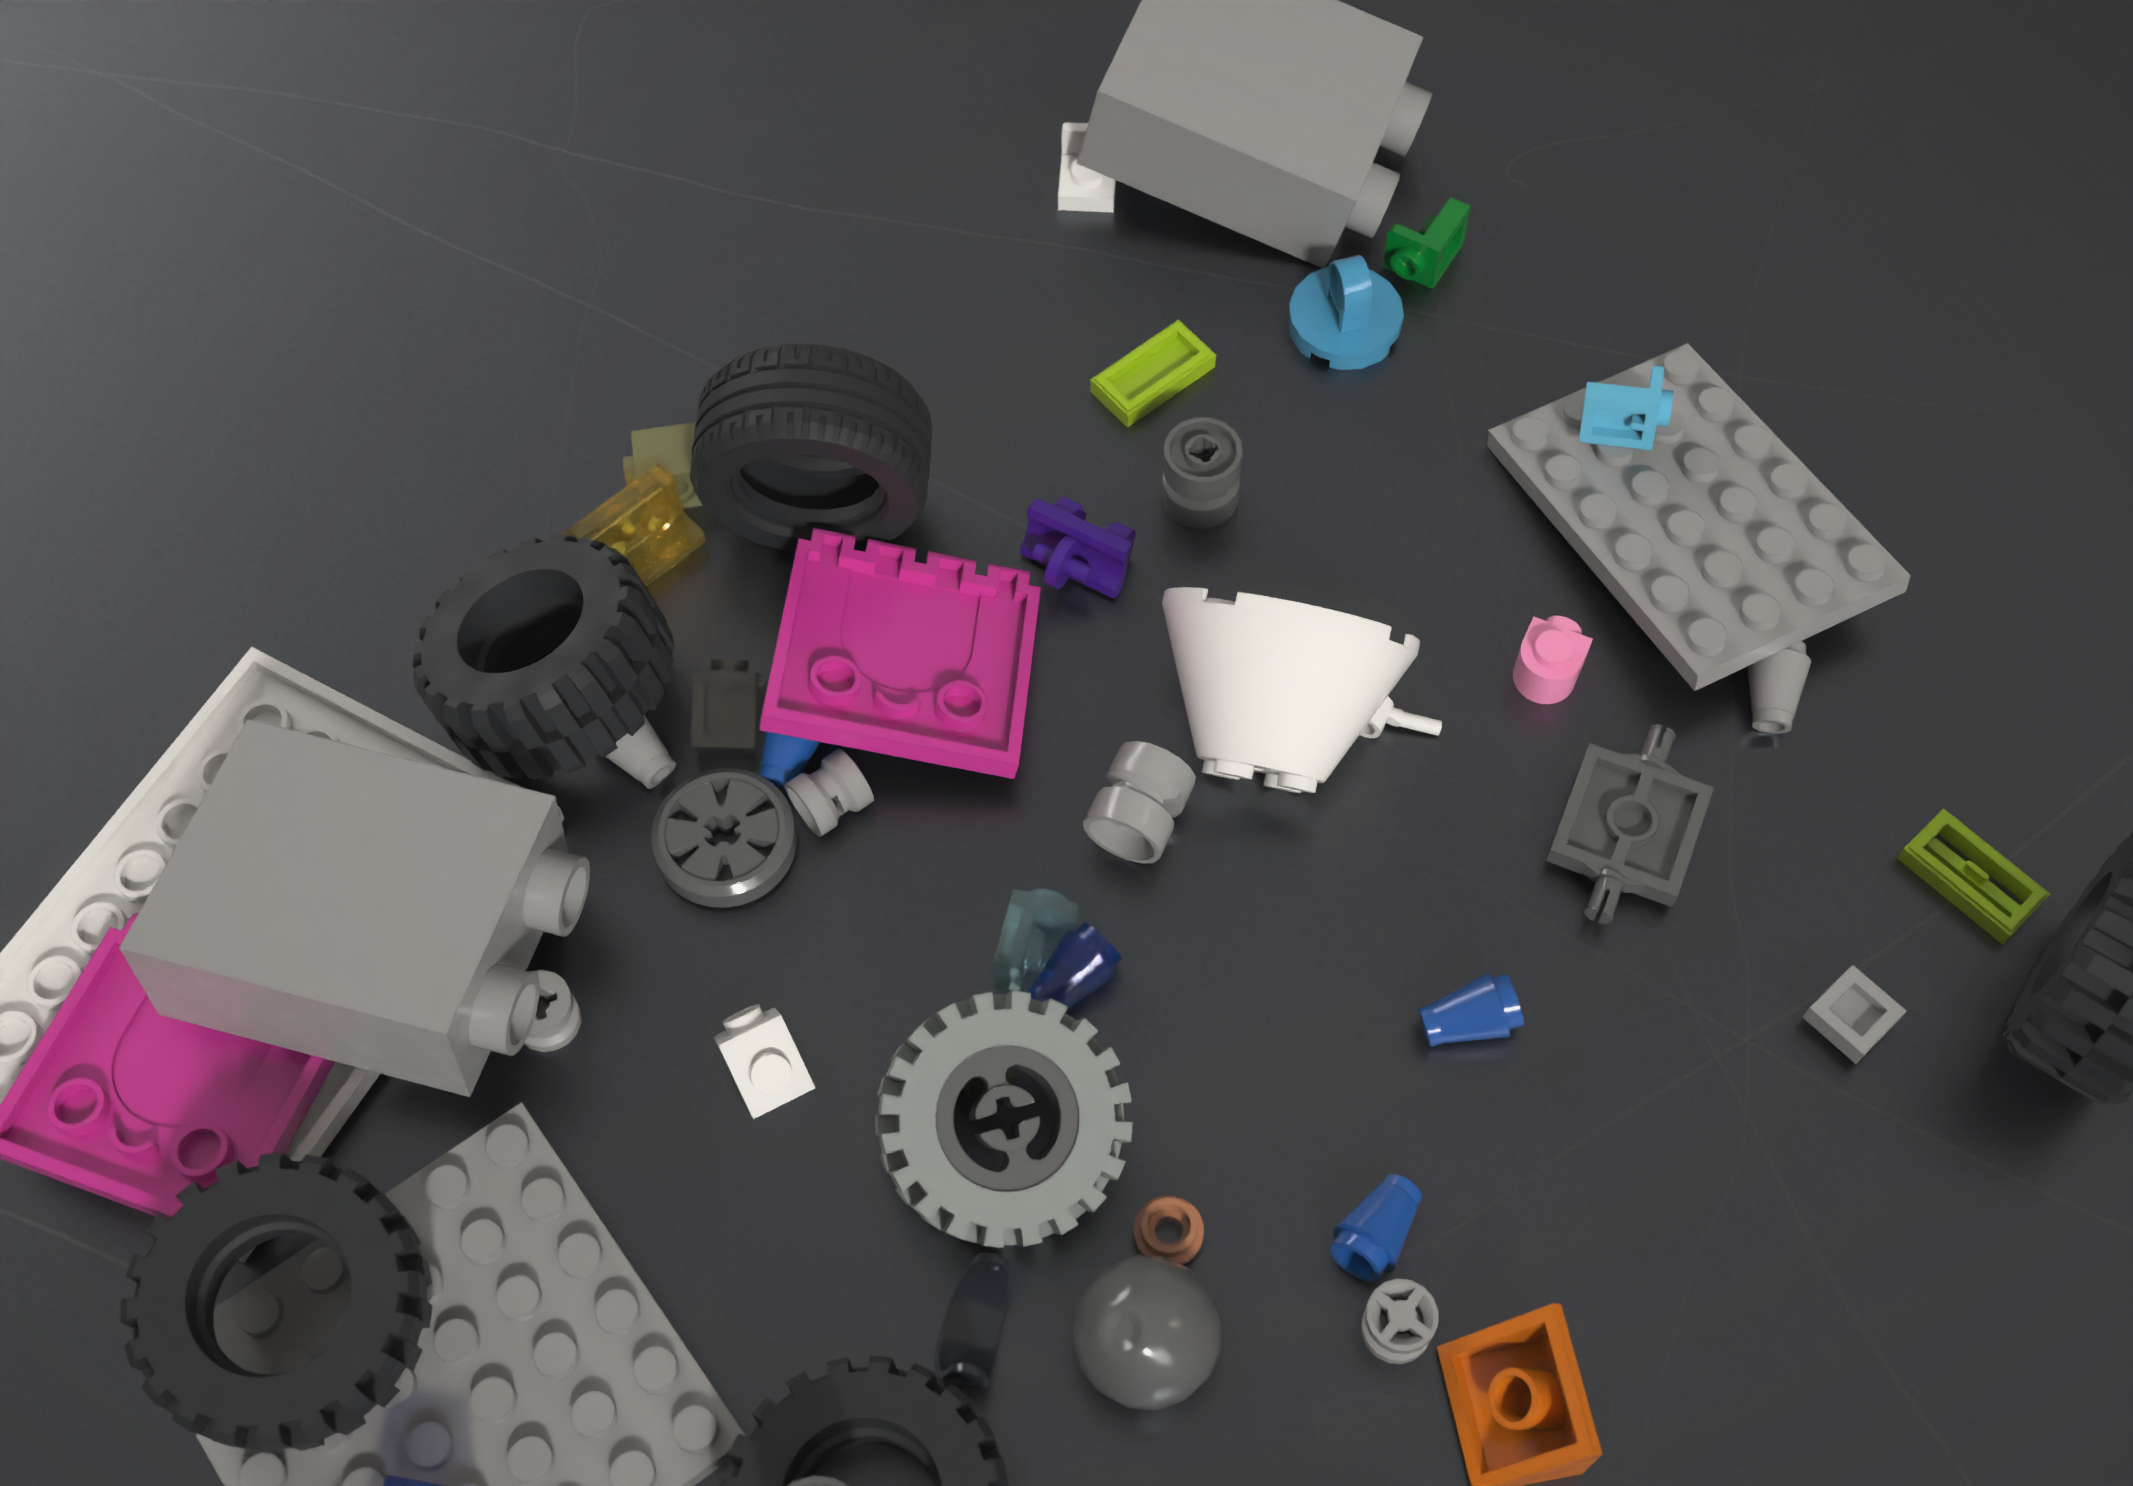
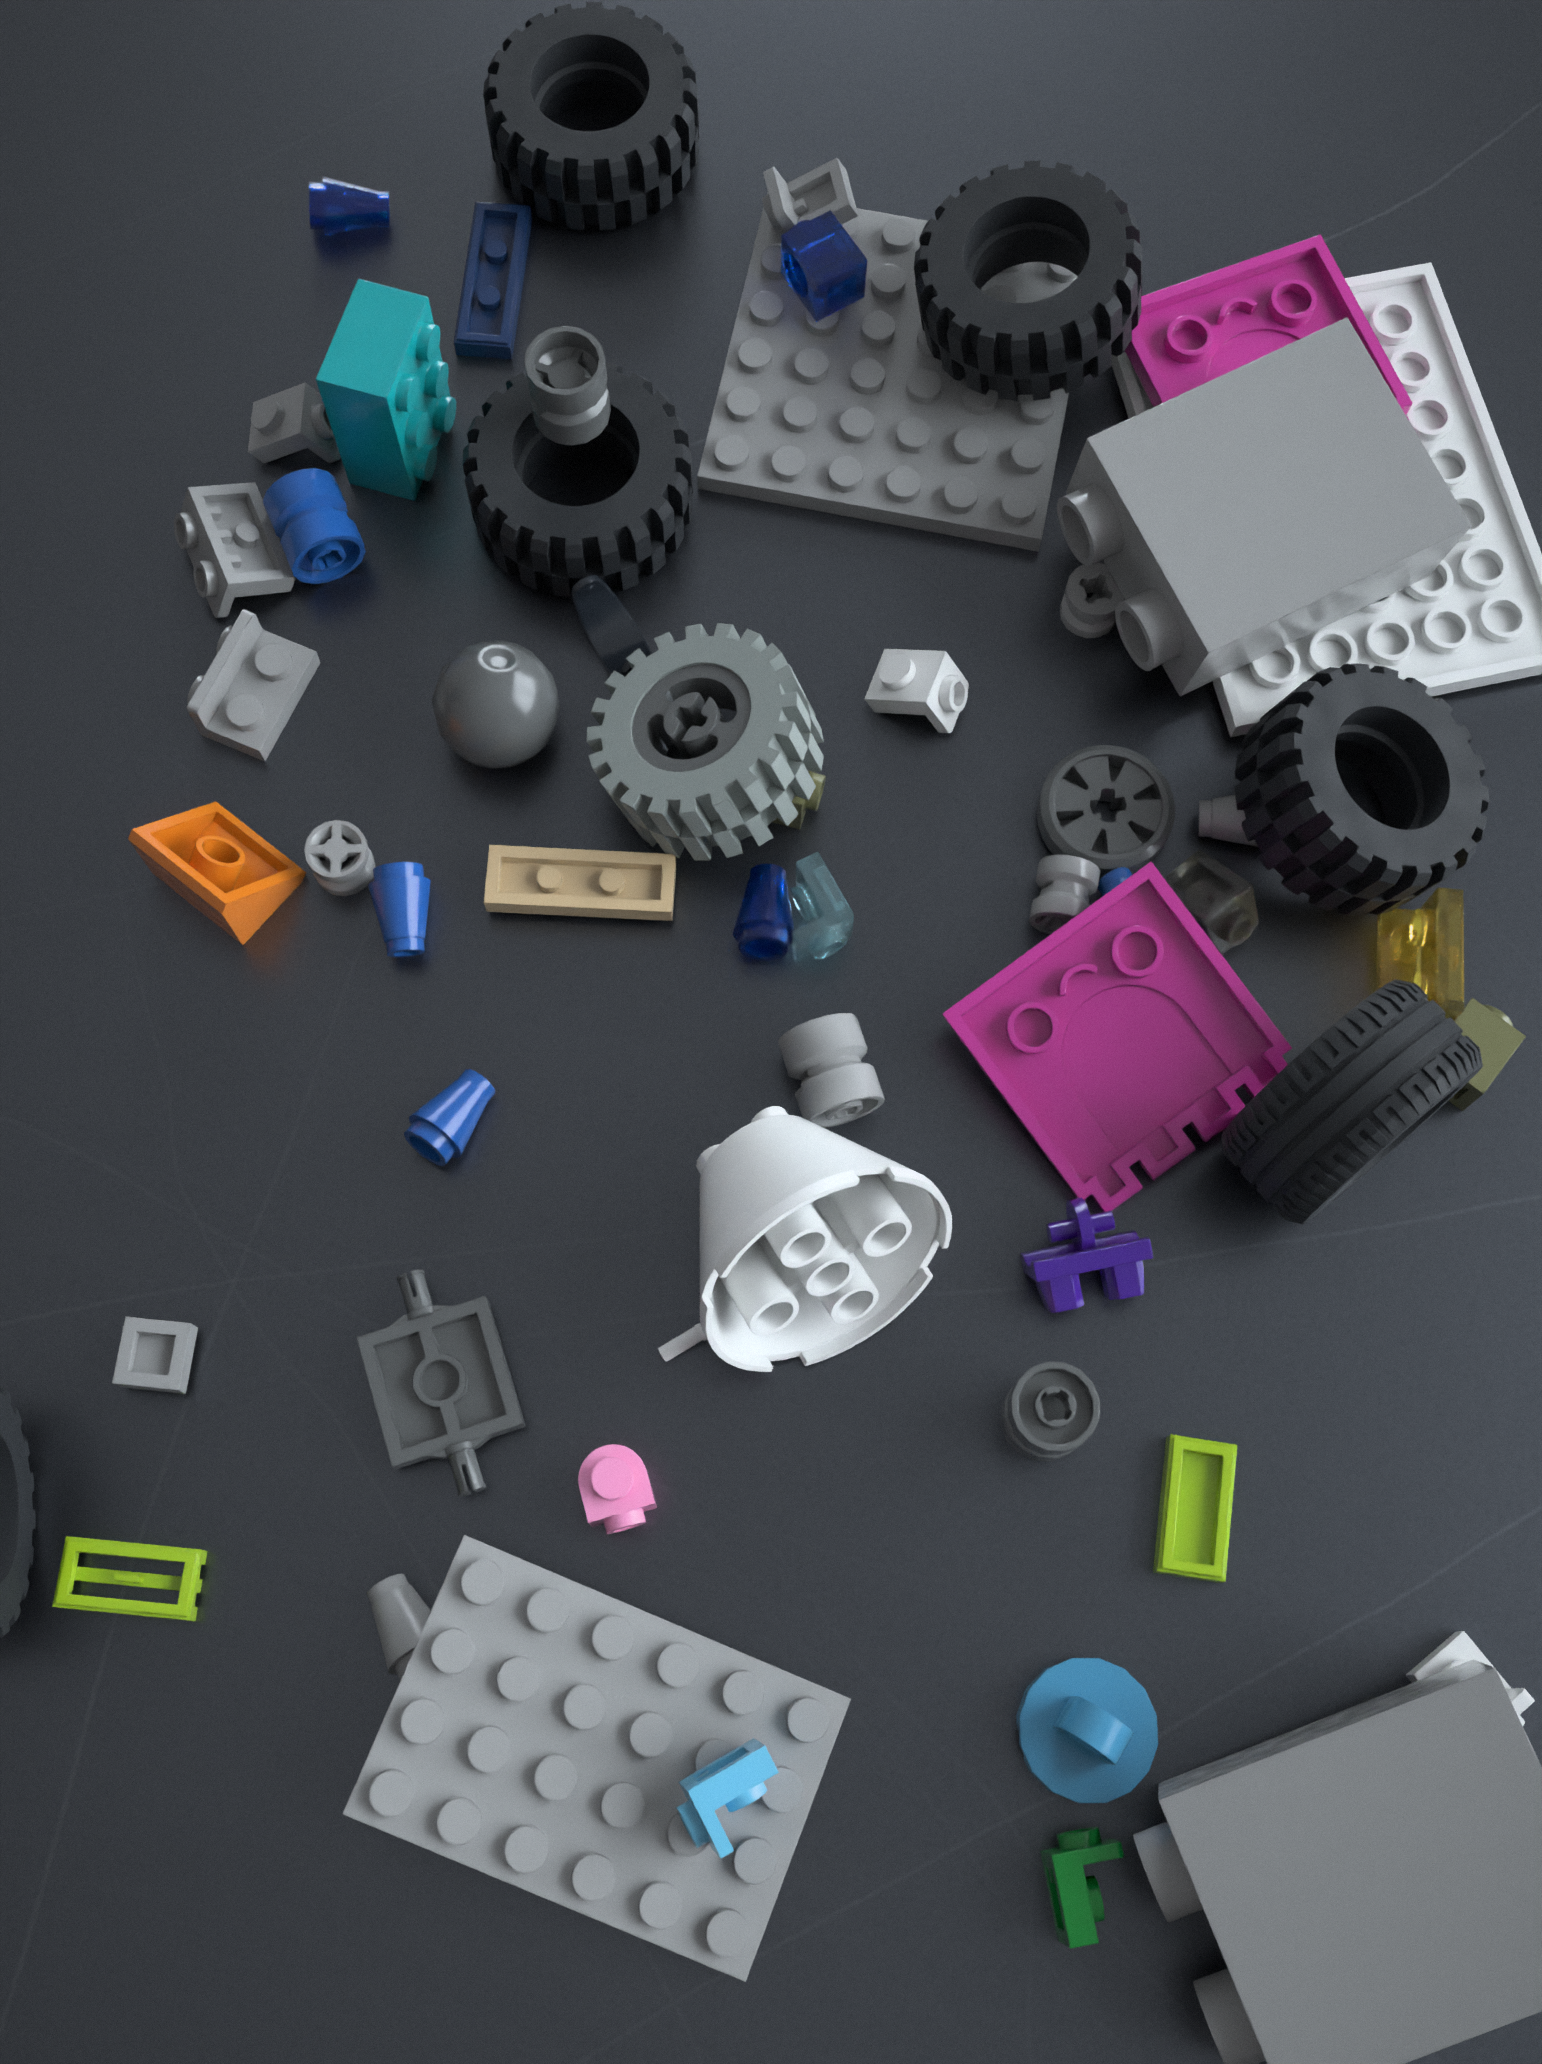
camera: 135 degrees right, 10 degrees up
nougat plate [1133,1195,1204,1265] -> none
none -> tan plate [484,845,676,921]

